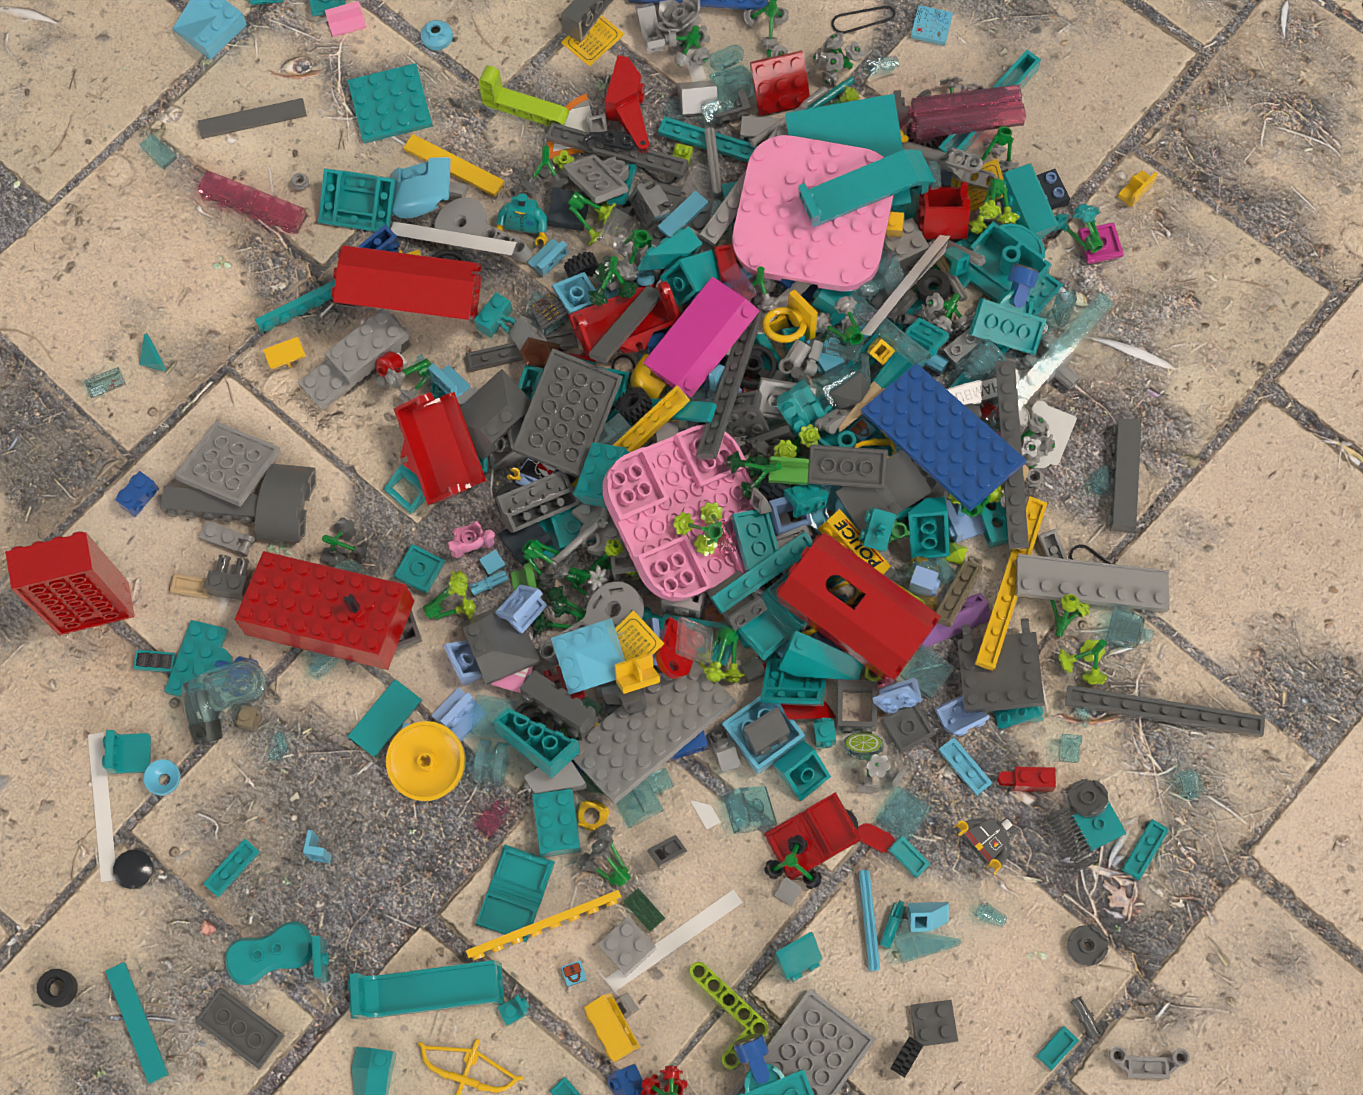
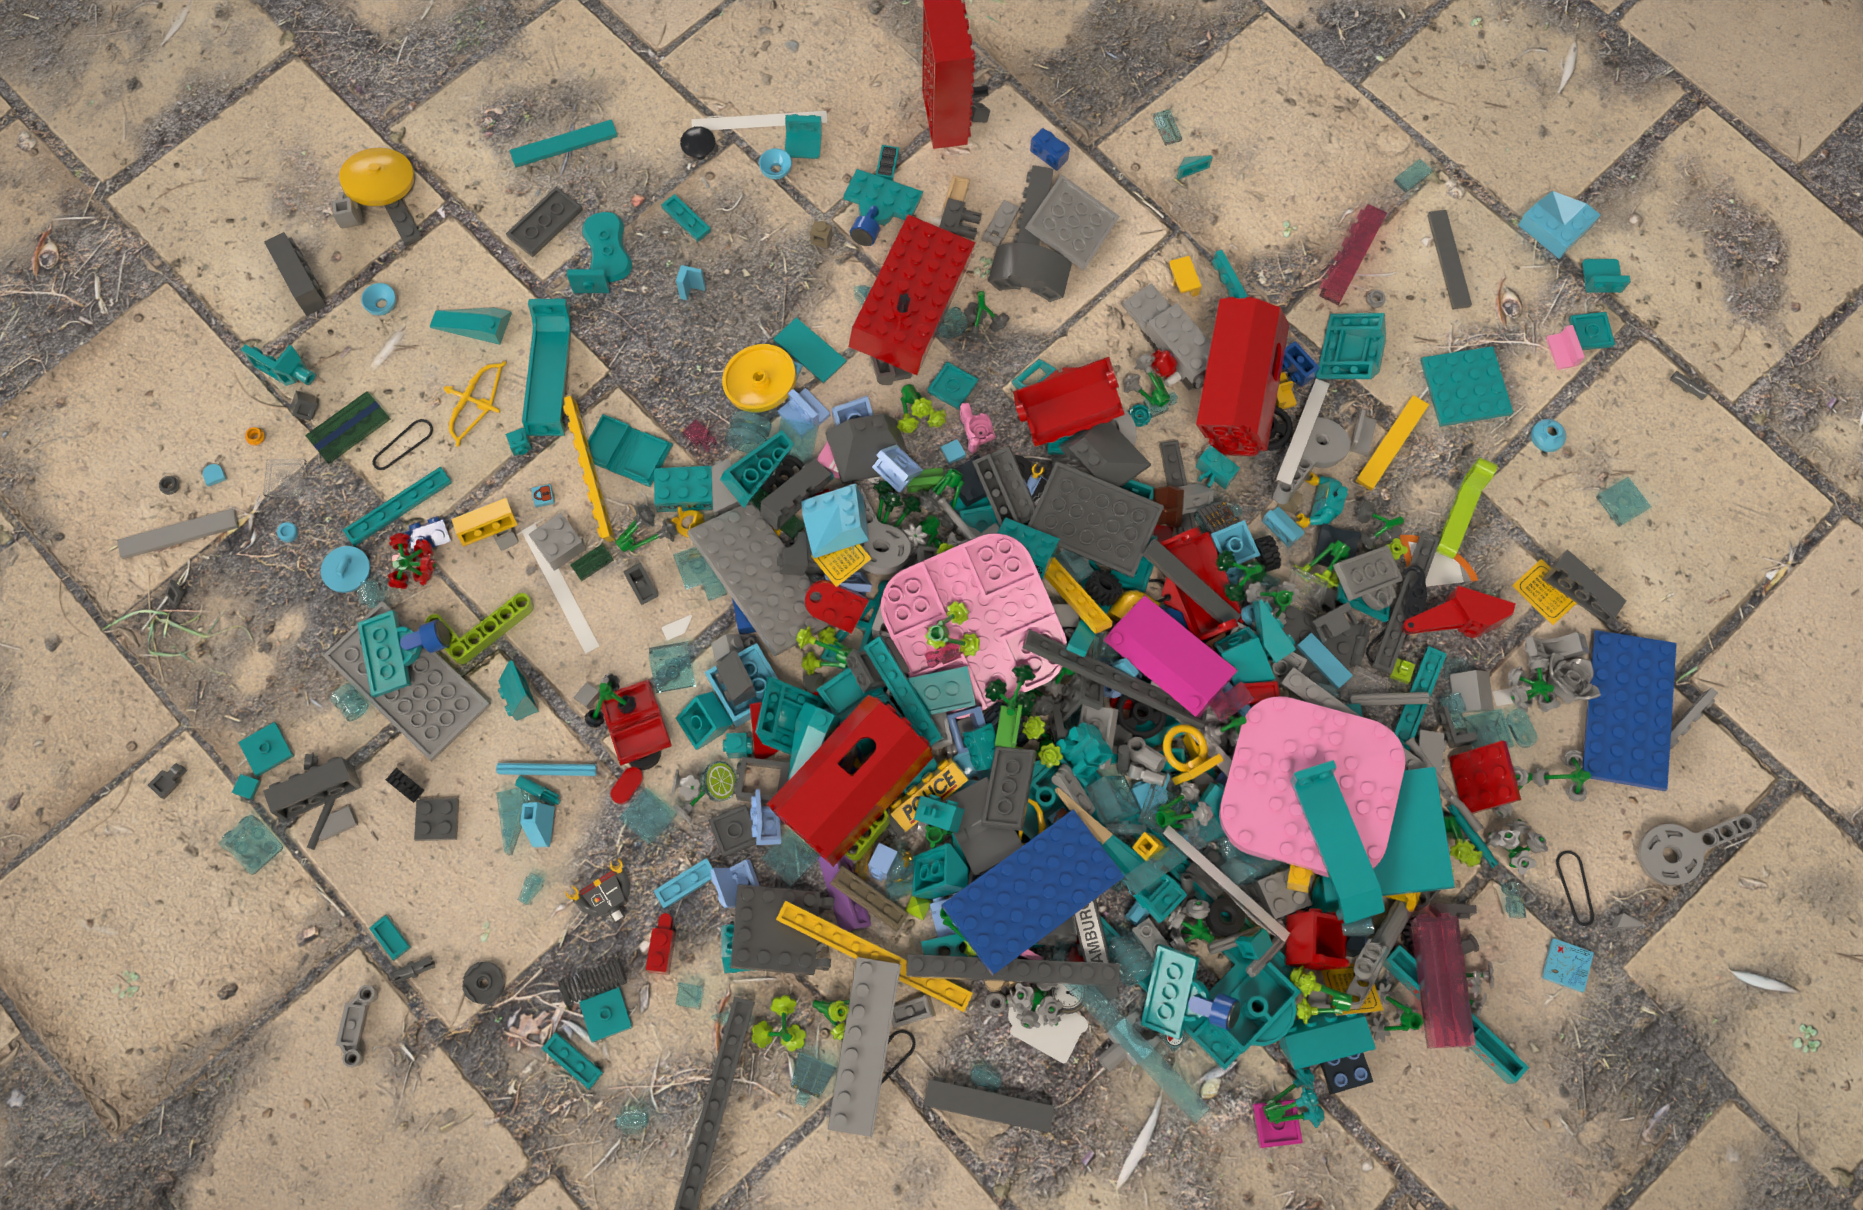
camera: 90 degrees right, 0 degrees up
black tyre [37,969,78,1007] -> none
clear light blue piece [181,659,266,745] -> none
clear light blue arm [269,732,288,761] -> none
medium azure slope [390,157,451,218] -> none
medium azure panel [428,364,471,397] -> none
medium azure axle [470,571,508,596] -> none
light grey slope [586,114,608,132] -> none
yellow panel [614,653,660,694] -> none
clear plate [676,617,714,666] -> none
light grey slope [750,487,772,514] -> none
dark grey slope [829,372,871,409] -> none
teal tile [887,835,930,878] -> none
clear light blue brick [1052,289,1077,329] -> none
dark grey tile [1068,779,1108,817] -> none
yellow panel [1118,169,1158,208] -> none

